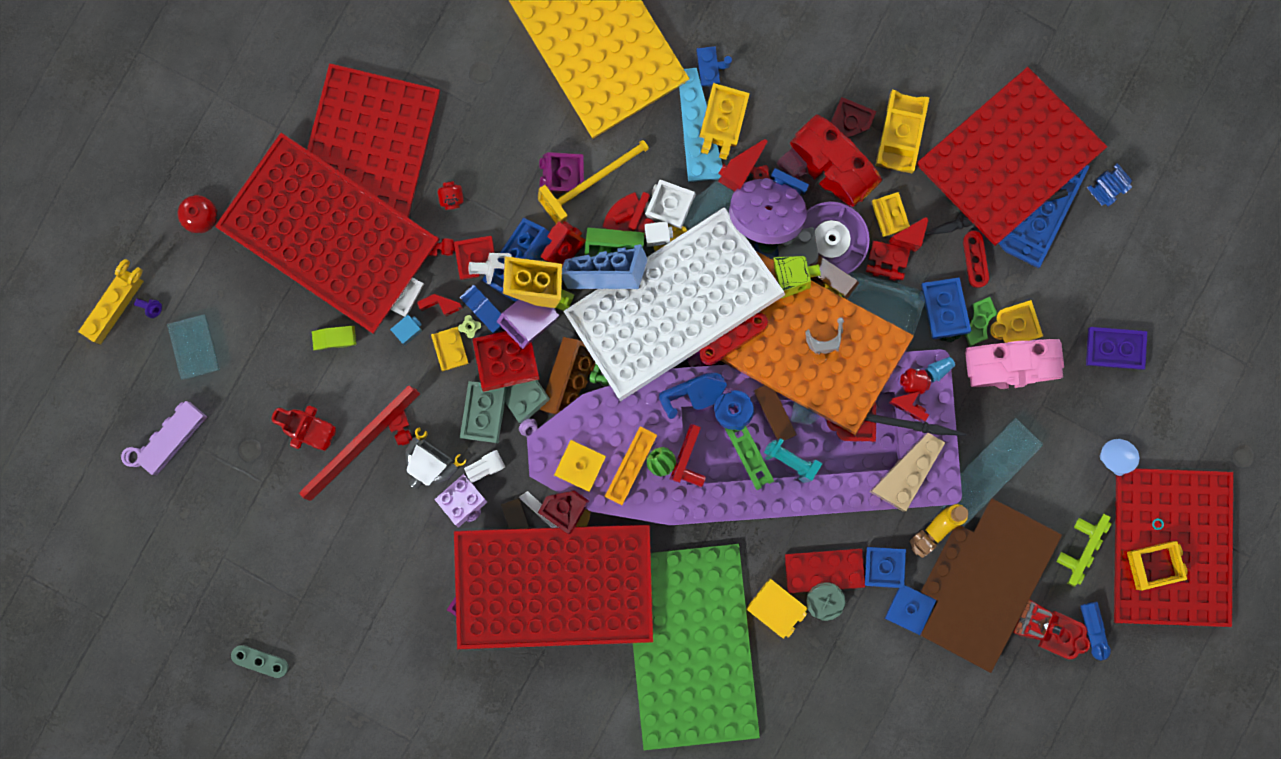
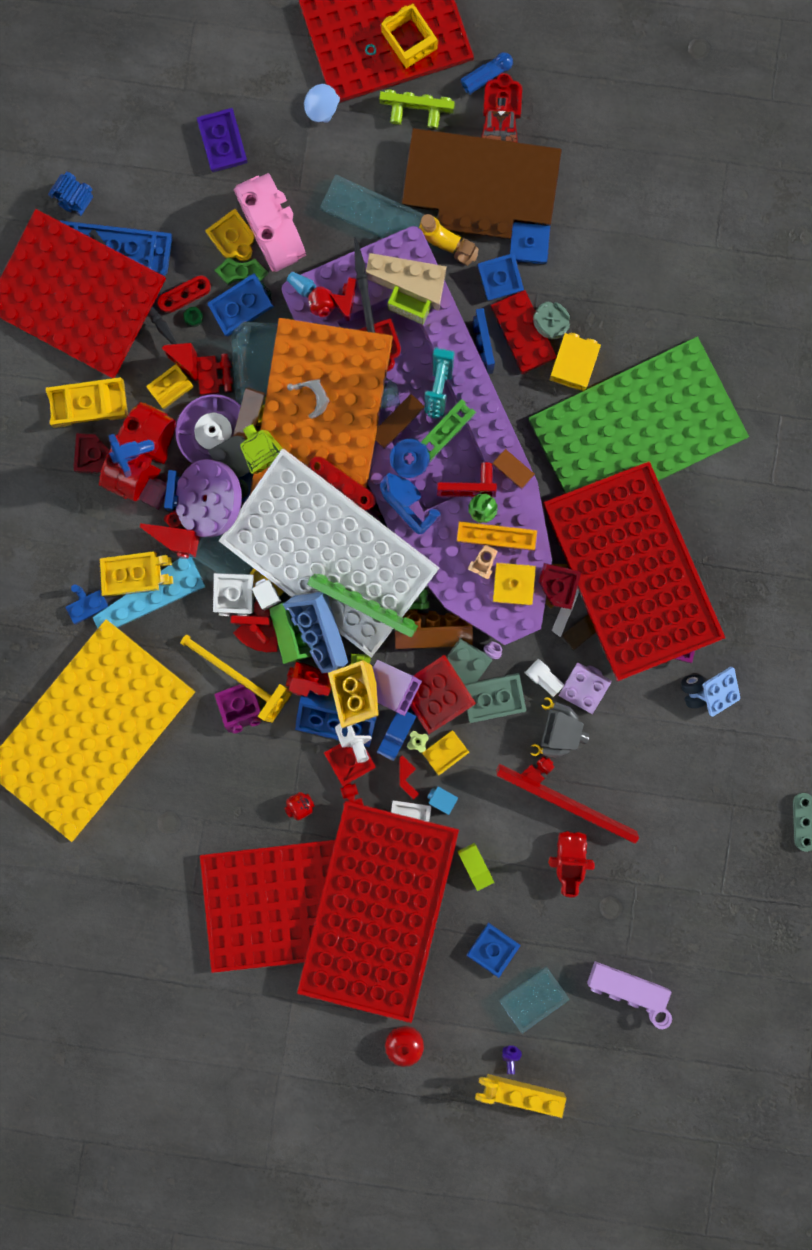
camera: 100 degrees left, 0 degrees up
none -> blue piece [108,434,154,478]
none -> dark green tile [183,307,203,327]
none -> bright green plate [307,574,418,638]
none -> lime panel [388,286,431,325]
none -> blue plate [466,922,521,978]
none -> light nougat plate [467,545,498,579]
none -> blue plate [472,308,495,374]
none -> dark orange tile [492,449,535,490]
none -> light blue plate [681,667,740,717]

